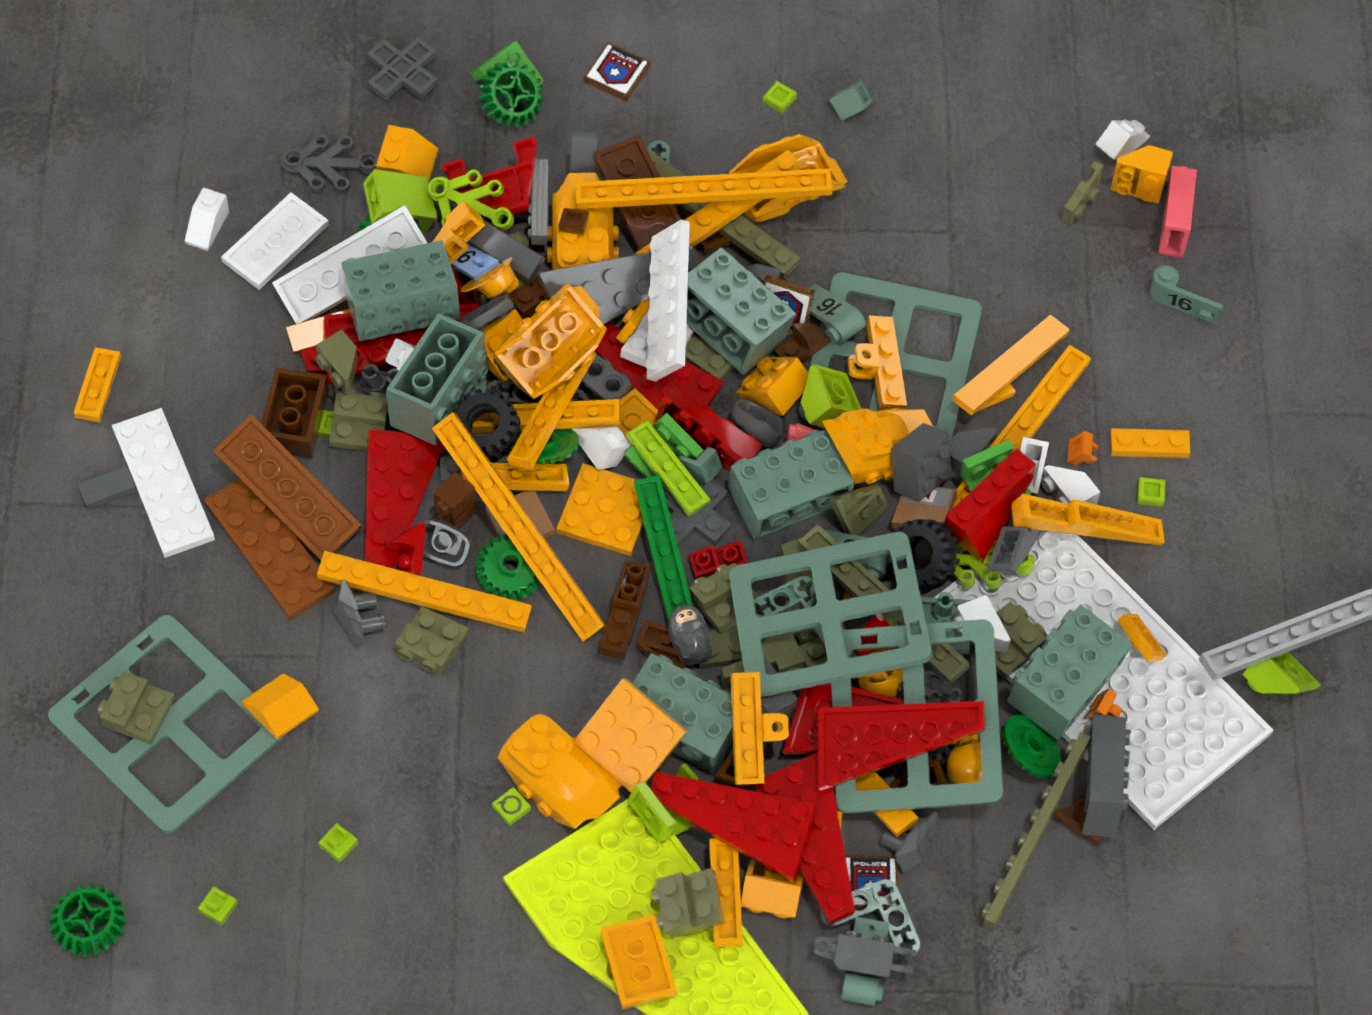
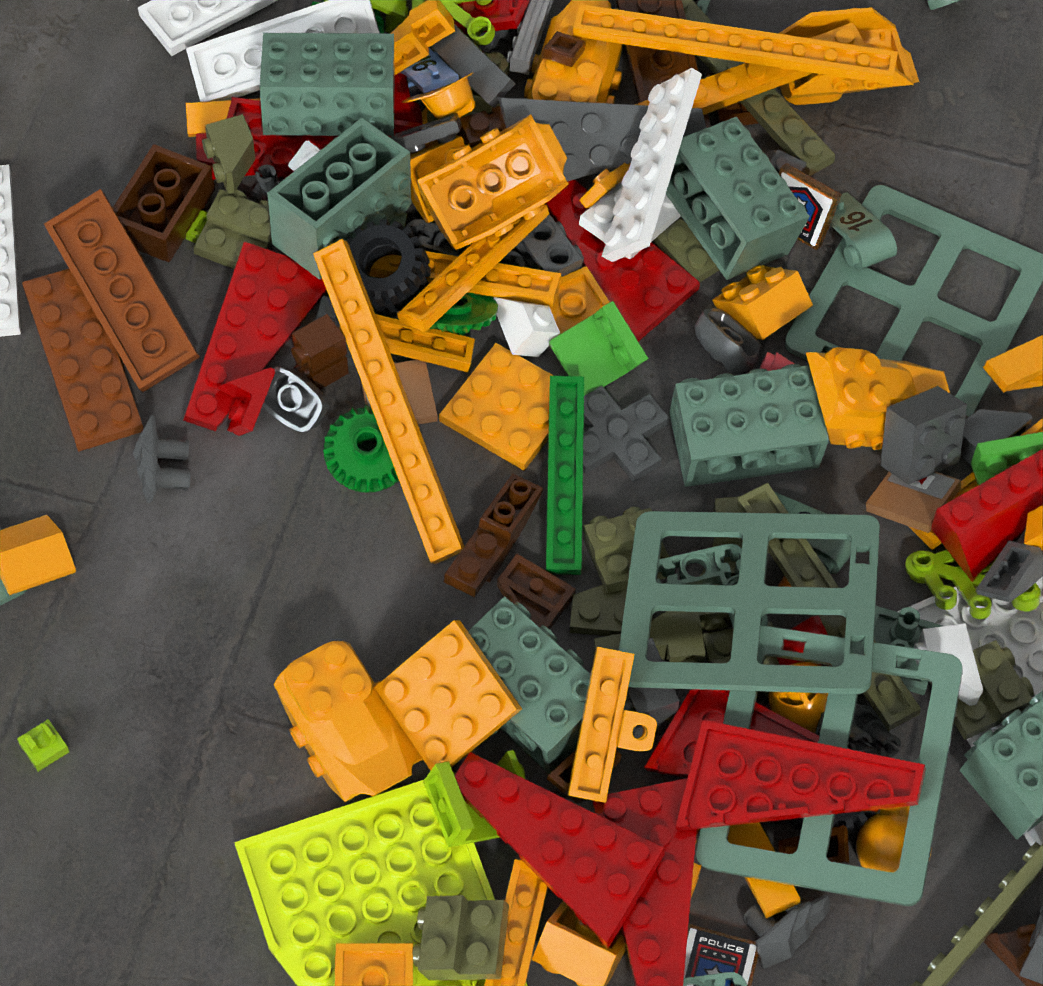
camera: 15 degrees right, 0 degrees up
light orange plate [317,551,532,633] -> none
olive plate [395,606,469,676] -> none
lime tile [492,787,531,826] -> none
lime tile [626,420,711,517] -> none
red wedge [655,387,762,471] -> none
dark grey piece [668,604,712,665] -> none
sand green panel [678,447,722,484] -> none
red slope [689,540,749,579] -> none
reddish brown slope [774,323,831,363] -> none
lime slope [801,364,861,428] -> none
olive wing [829,485,889,536] -> none
light orange plate [847,315,907,409] -> none
black tyre [887,519,961,586] -> none
green gear [1001,715,1062,778] -> none

